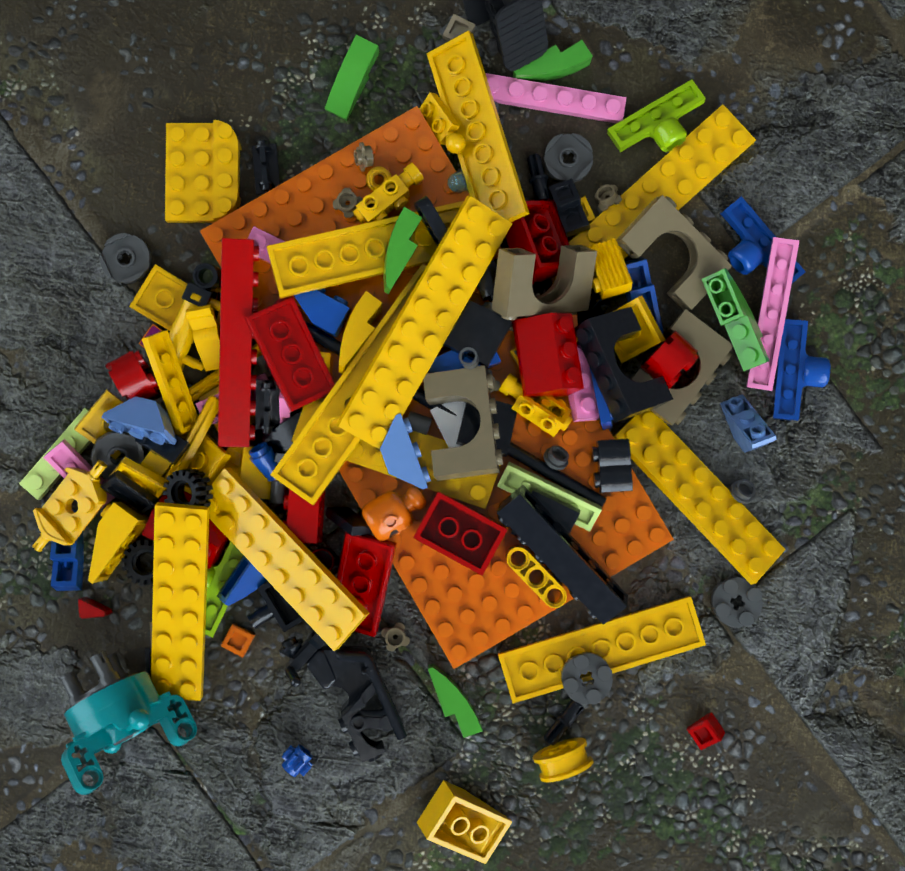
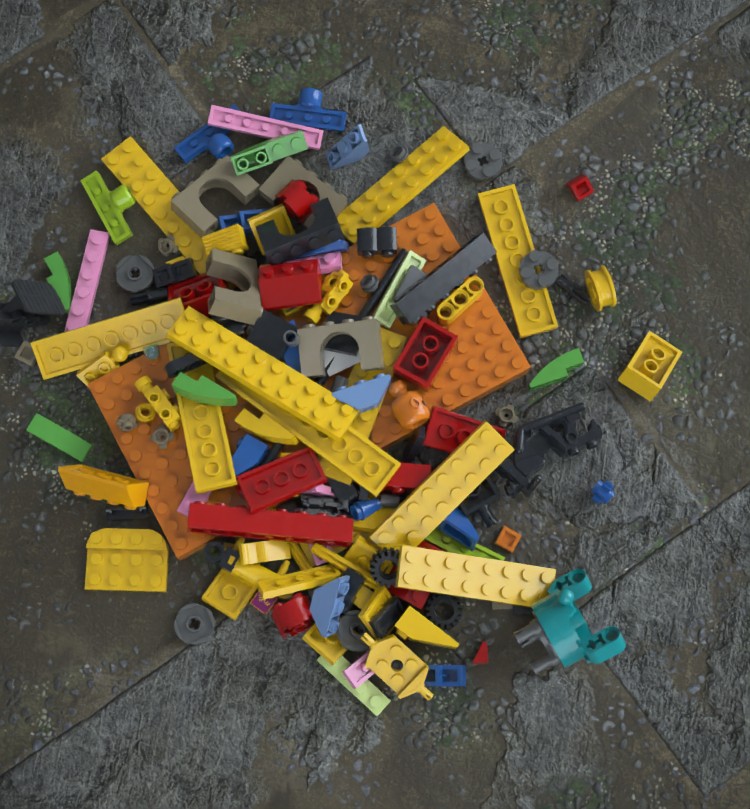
camera: 85 degrees left, 10 degrees down
none -> light orange slope [58,464,149,510]

